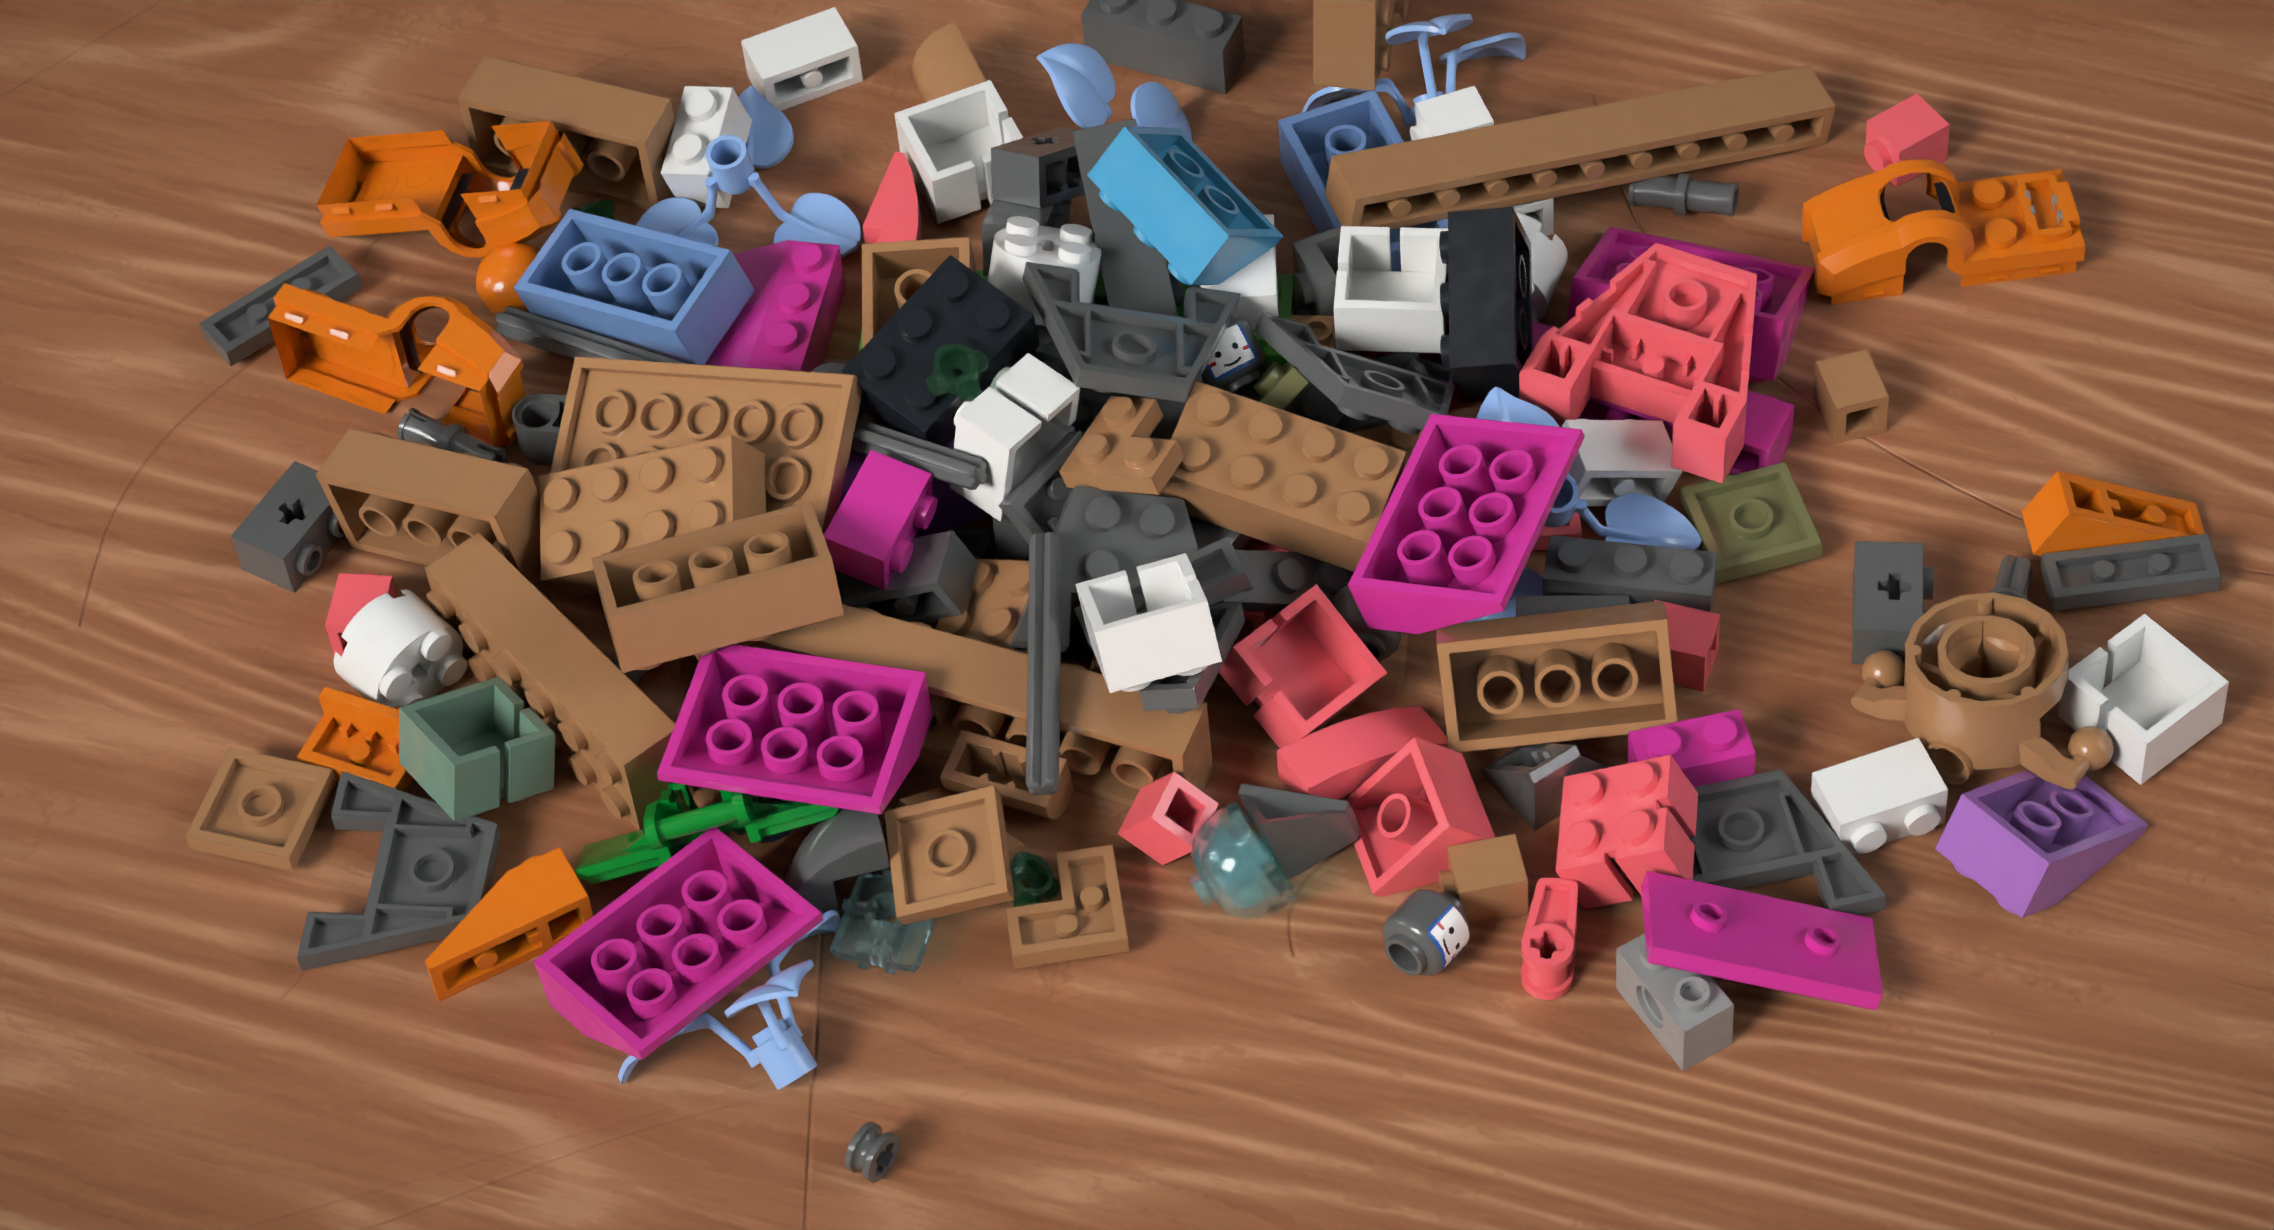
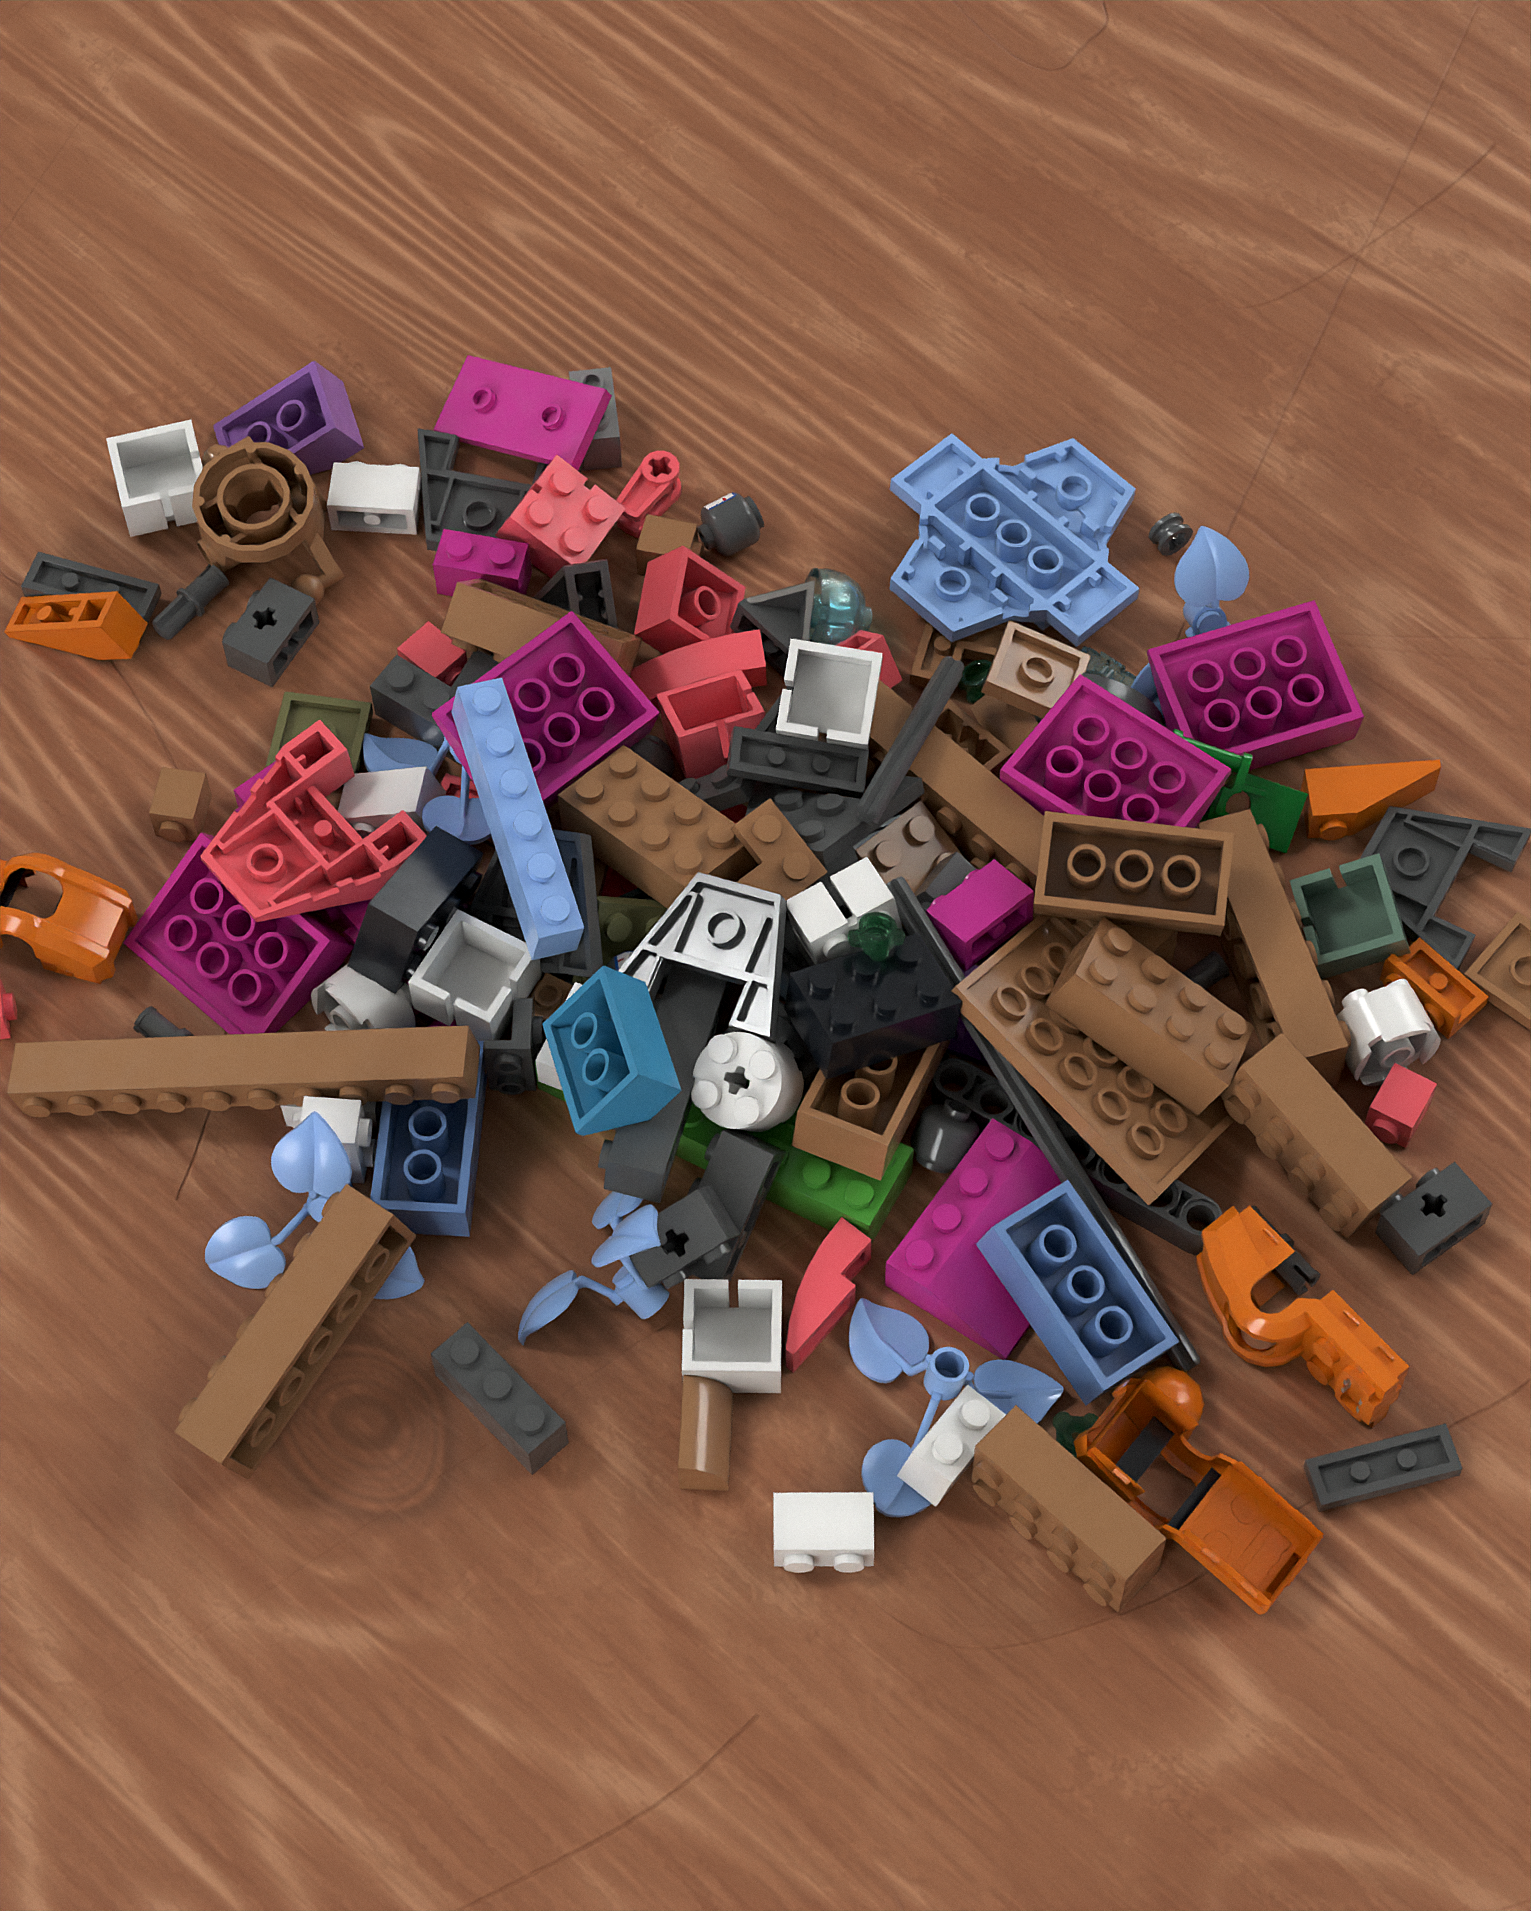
camera: 160 degrees left, 10 degrees up
none -> light blue brick [451,678,584,960]
none -> light blue plate [889,433,1139,647]

